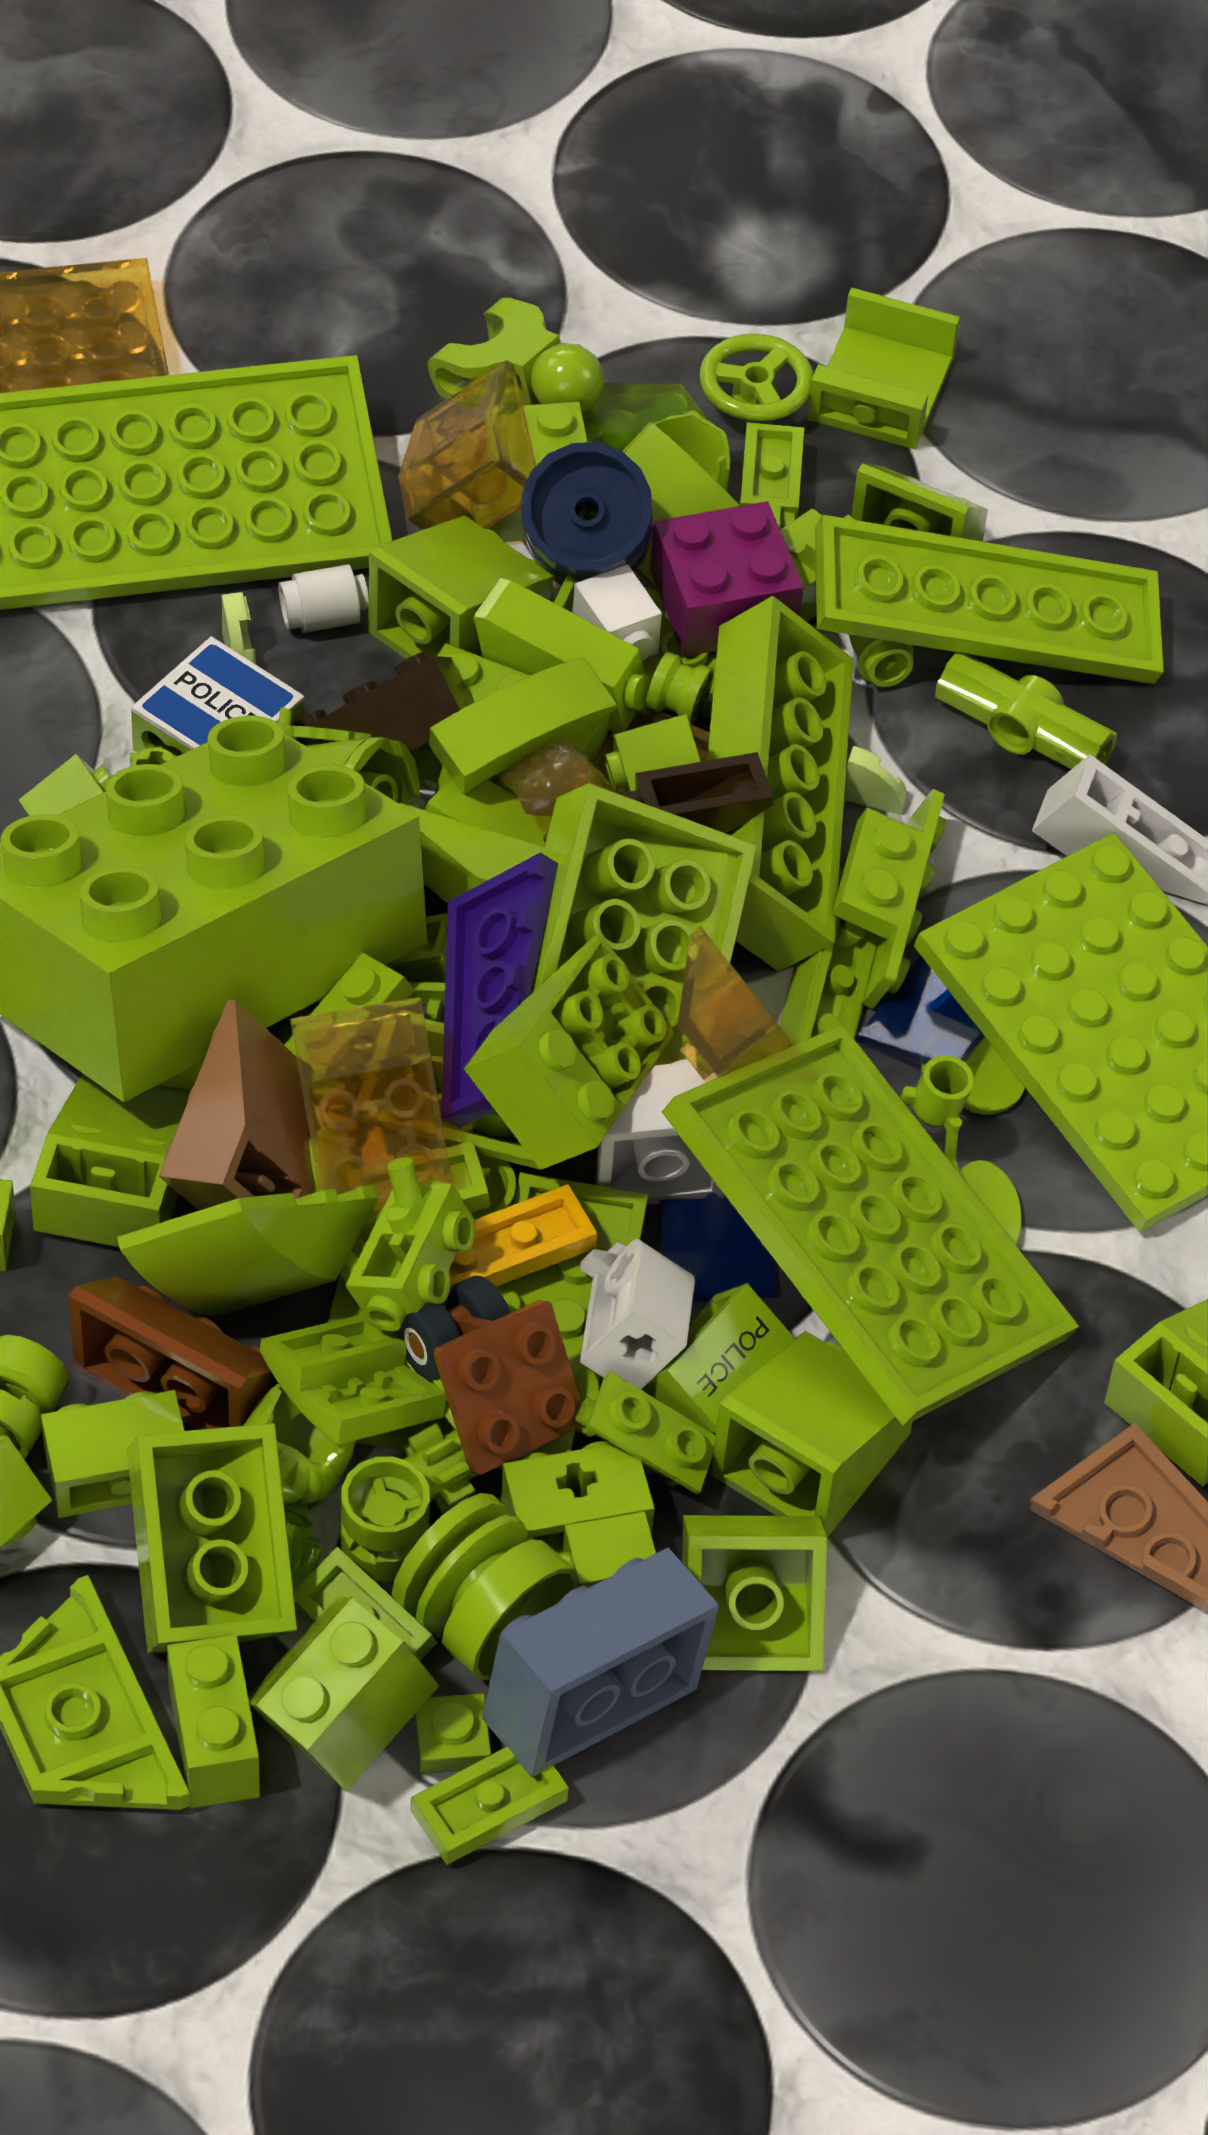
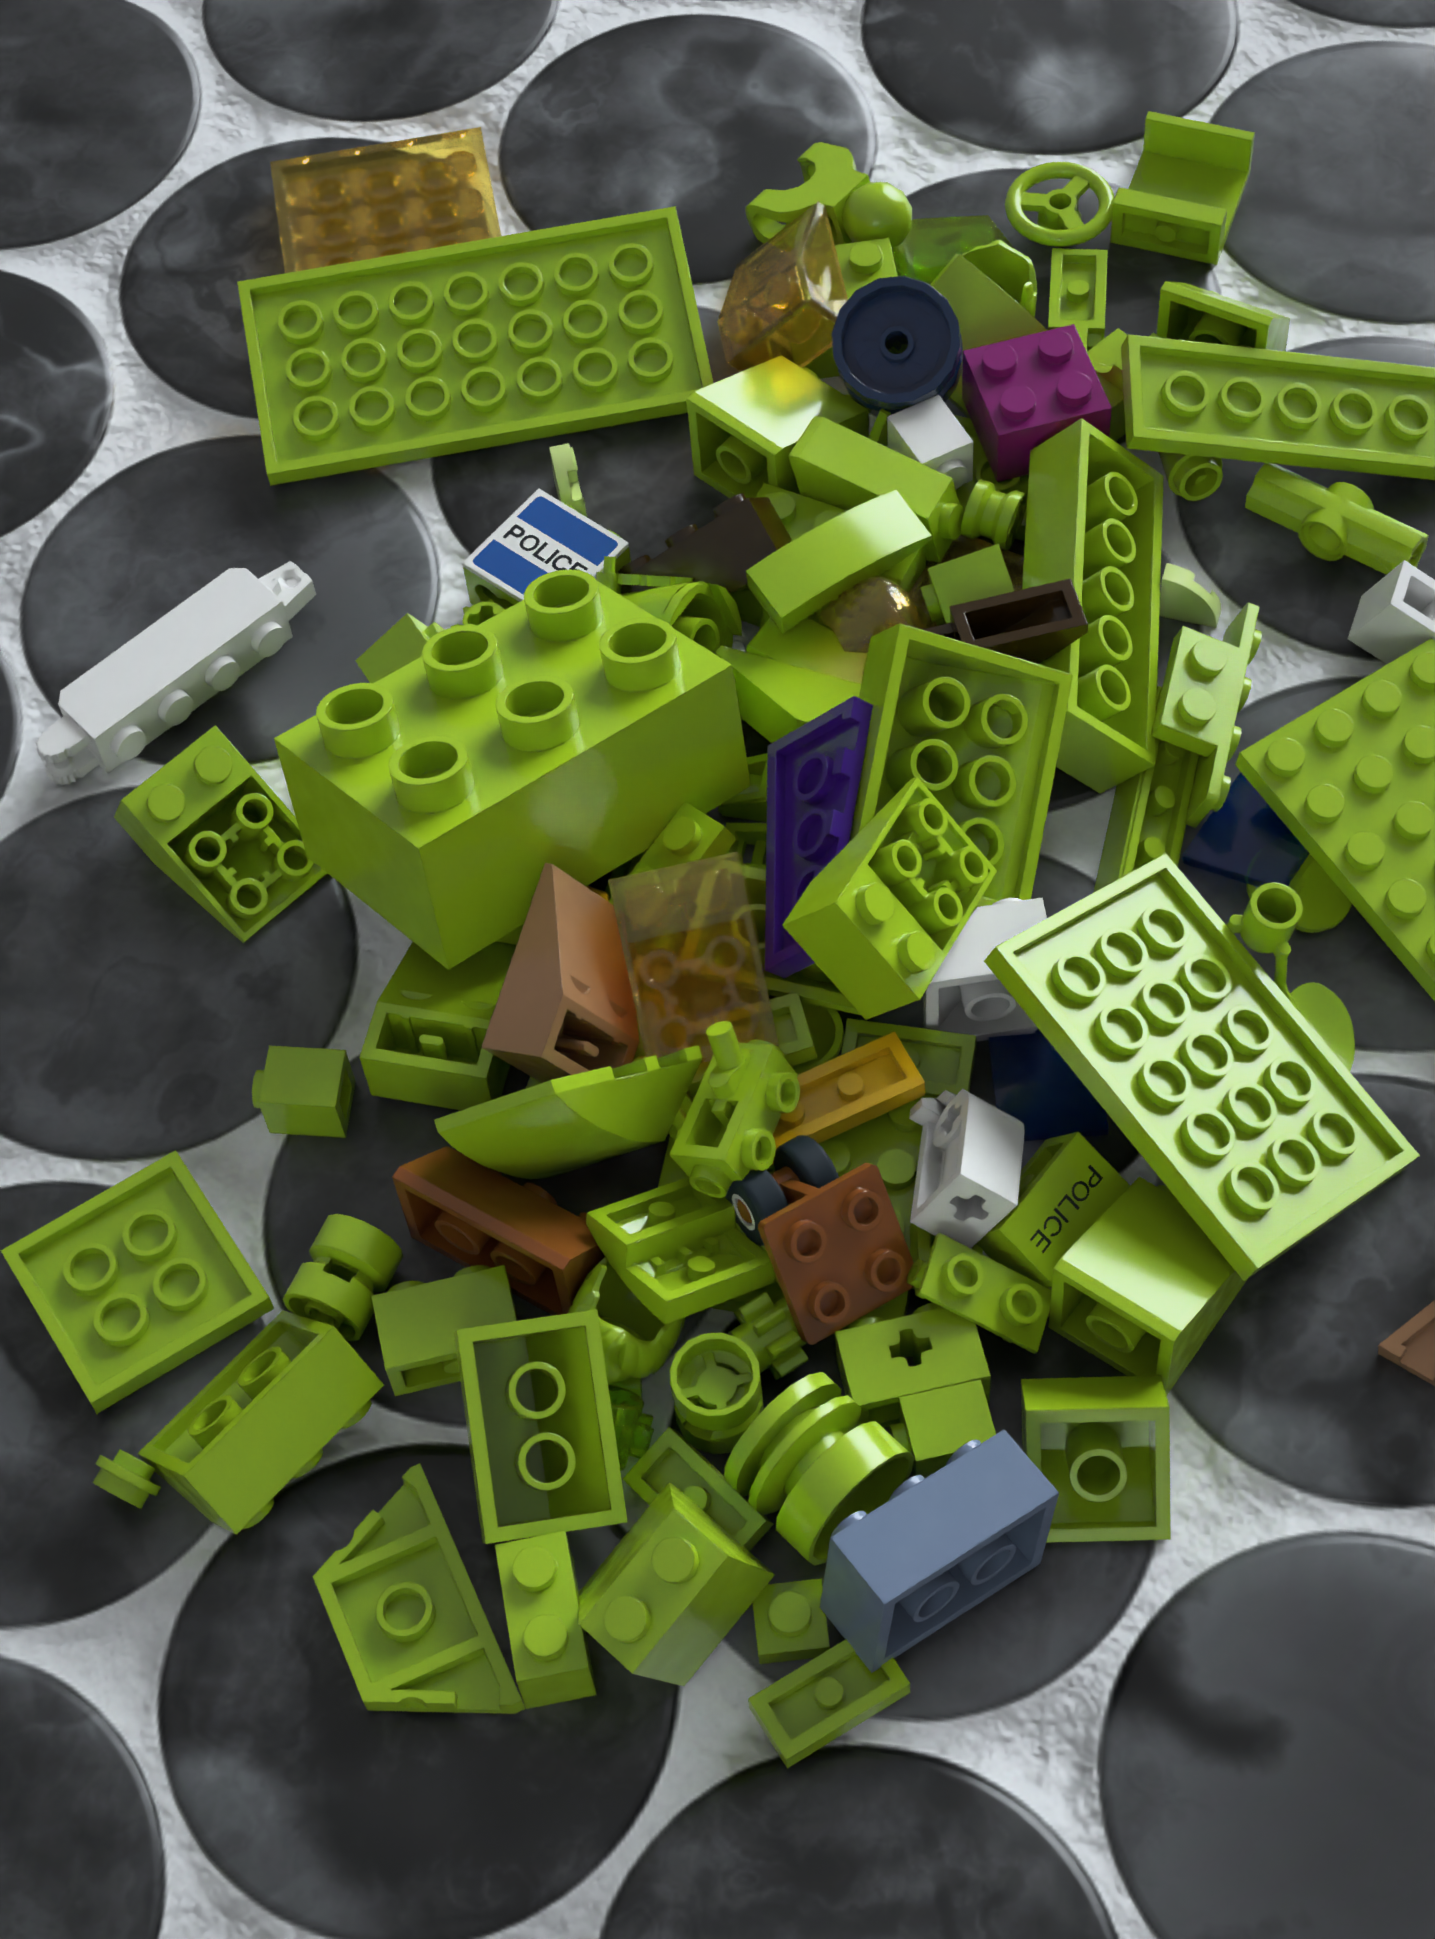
camera: 10 degrees right, 5 degrees up
white brick [279,564,369,633] -> none
clear yellow slope [678,926,792,1080] -> none

